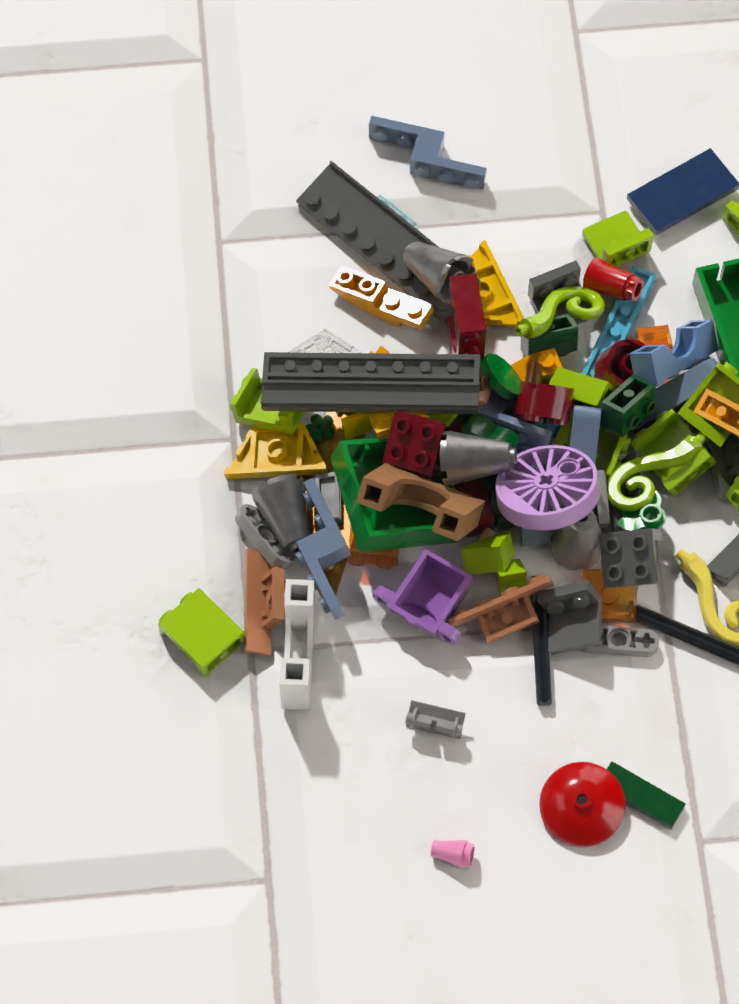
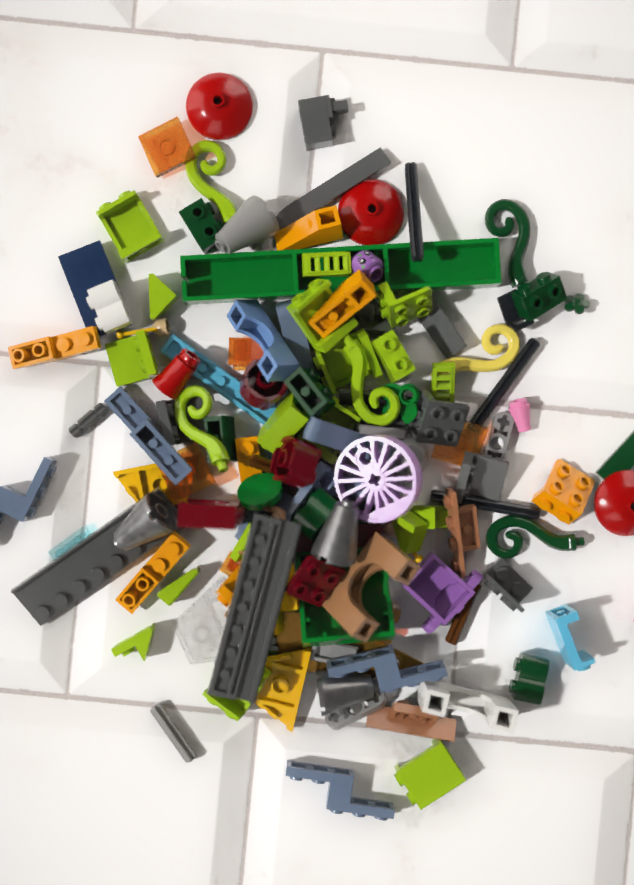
camera: 80 degrees left, 25 degrees up
light grey hinge [405,700,466,739] -> none
none -> light orange slope [8,326,102,369]
none -> dark grey axle [68,403,108,438]
none -> white brick [86,280,133,334]
none -> sand blue bracket [104,386,194,485]
none -> lime slope [111,623,156,661]
none -> hinge [116,318,170,339]
none -> lime slope [149,273,179,322]
none -> light grey axle [150,703,197,763]
none -> lime slope [156,566,201,606]
none -> clear orange tile [158,442,216,502]
none -> sand blue bracket [286,760,395,821]
none -> lime panel [371,330,415,383]
none -> lime slope [430,362,455,402]
none -> reddish brown axle [445,584,482,645]
none -> dark grey bracket [482,557,533,613]
none -> dark green plant [486,515,585,559]
none -> bright pink cone [508,398,531,432]
none -> dark green brick [509,653,550,705]
none -> light orange bracket [531,459,595,525]
none -> medium azure panel [545,604,596,672]

